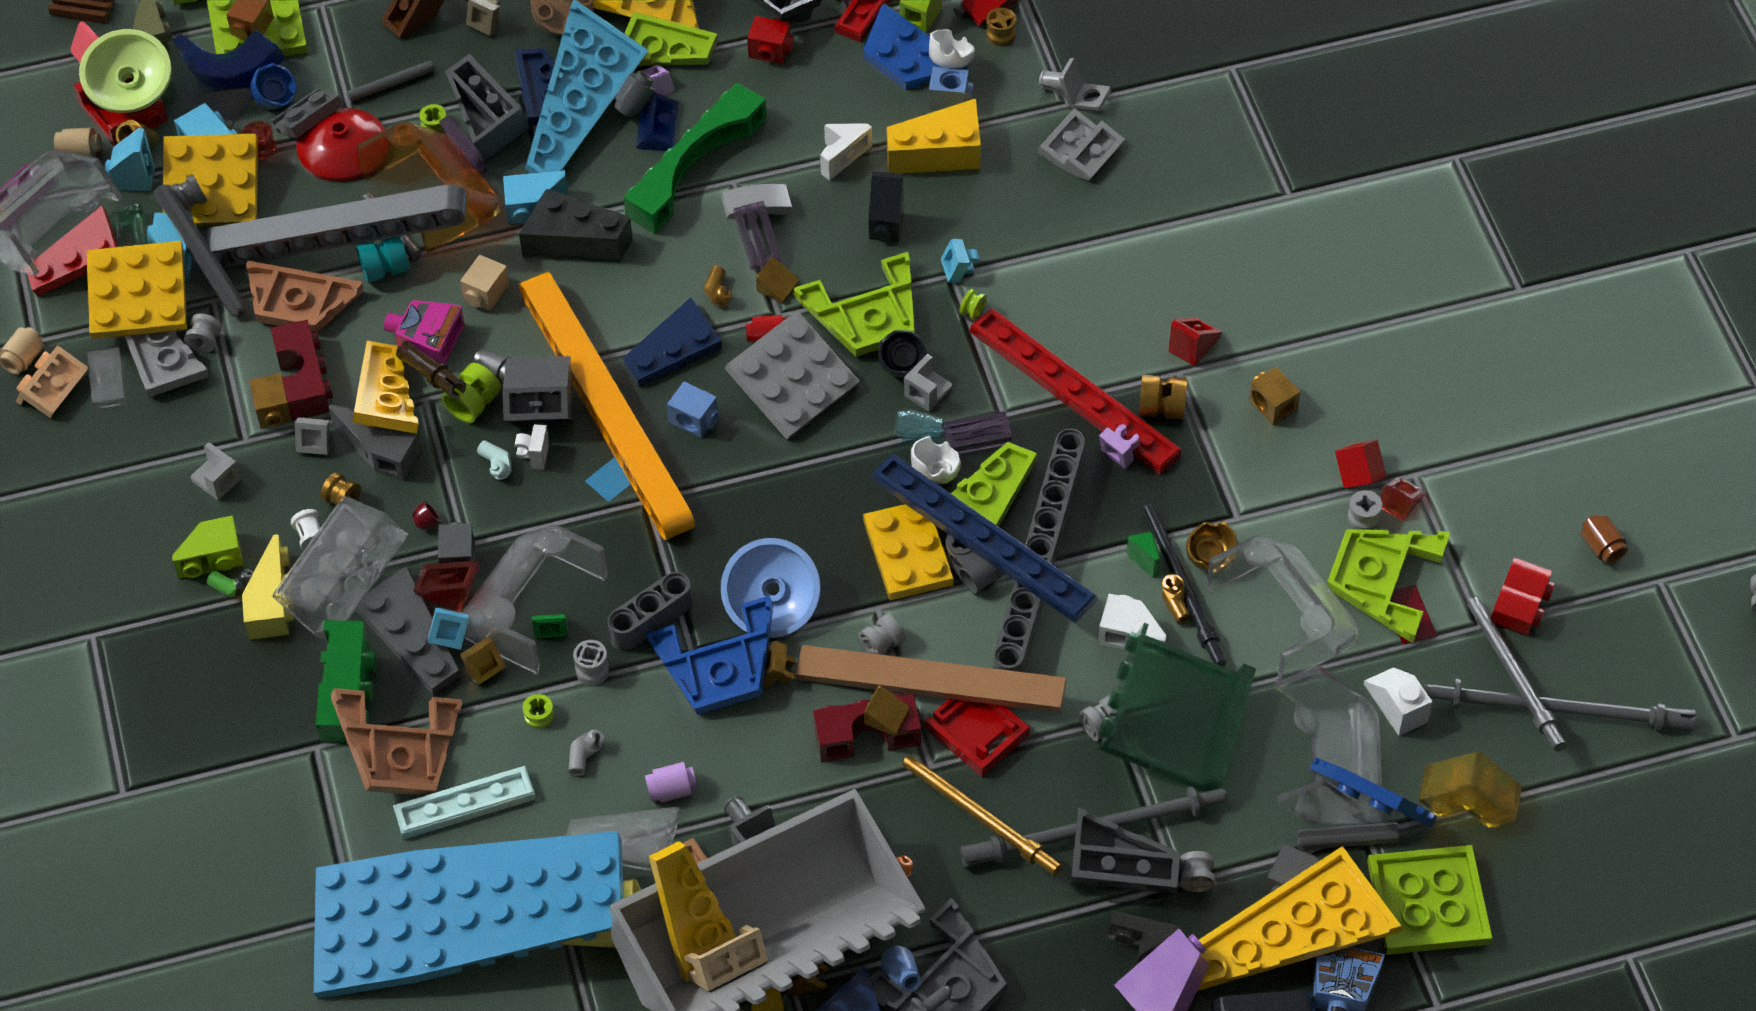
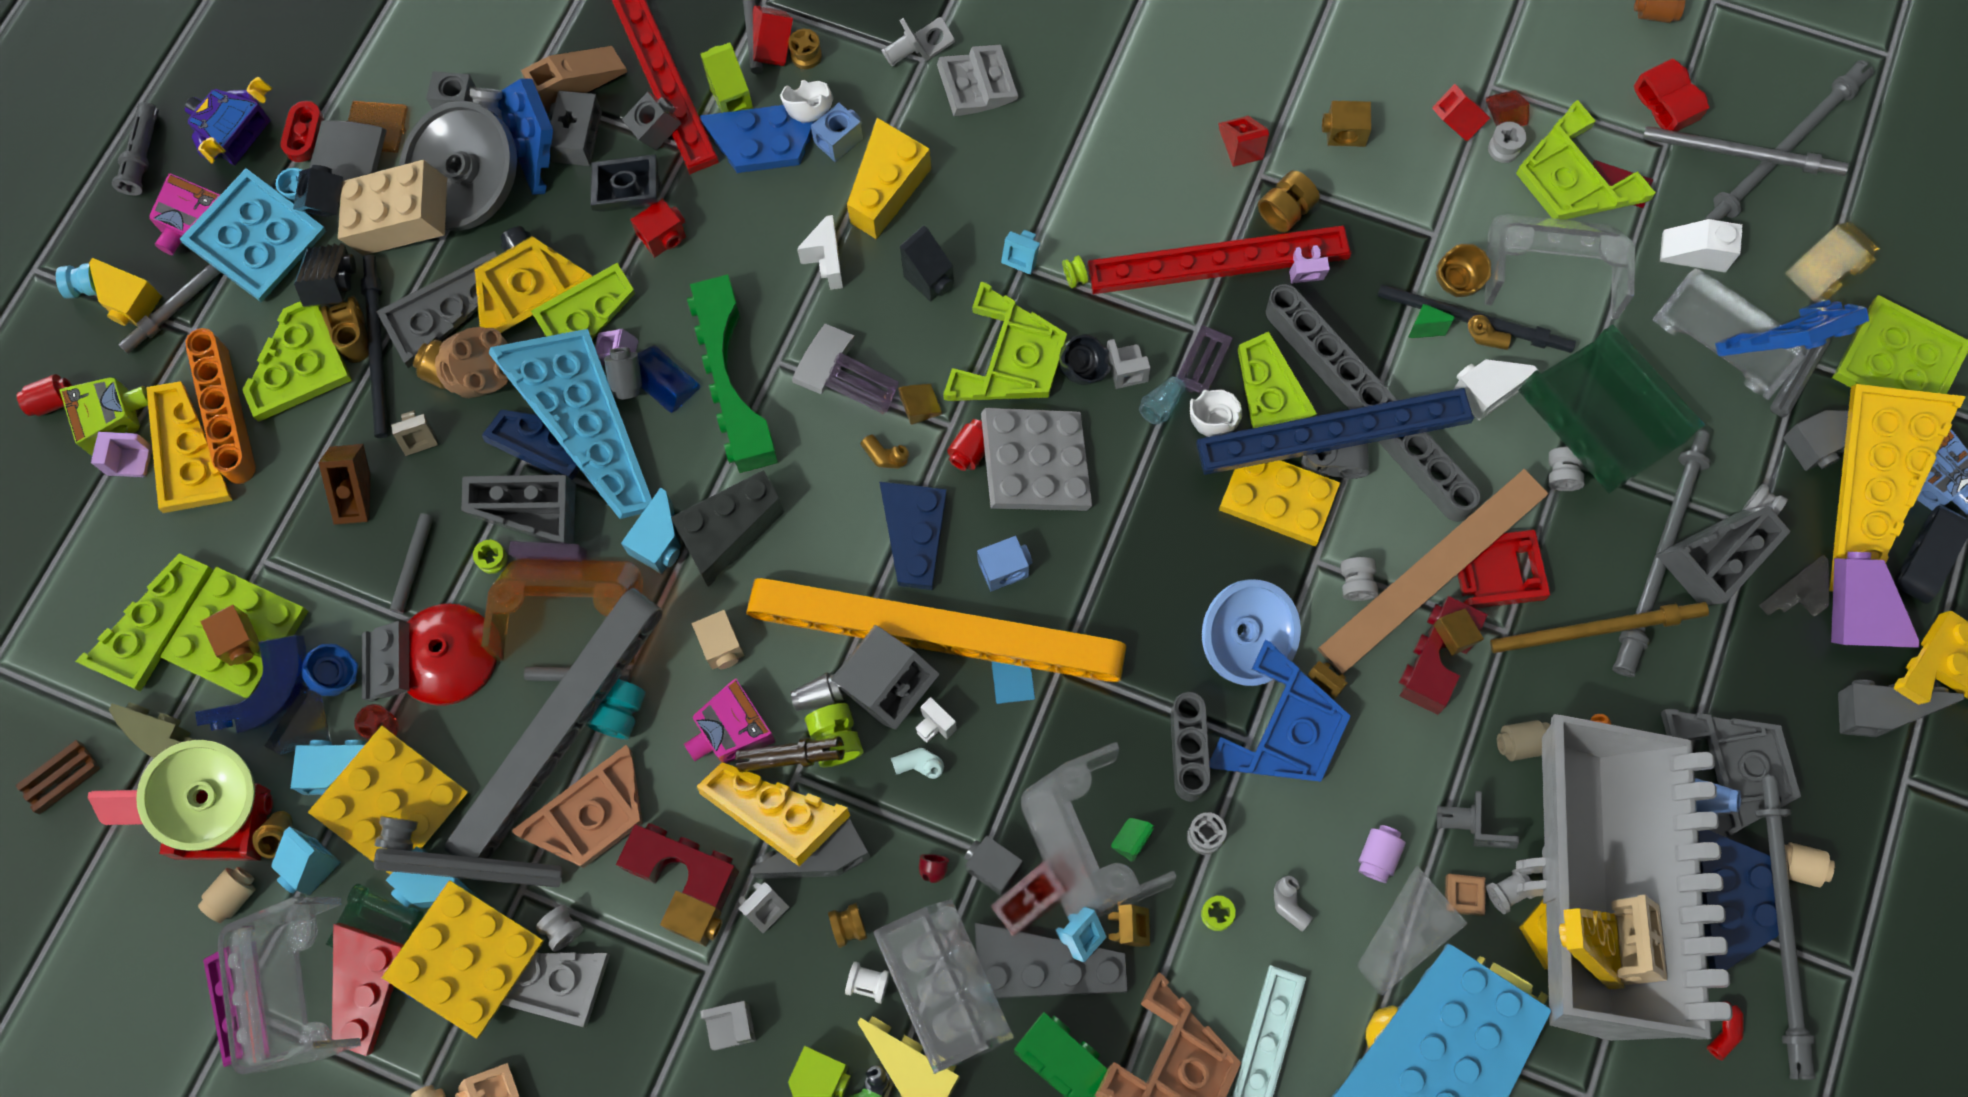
camera: 50 degrees left, 15 degrees up
clear plate [87,347,126,409] -> none

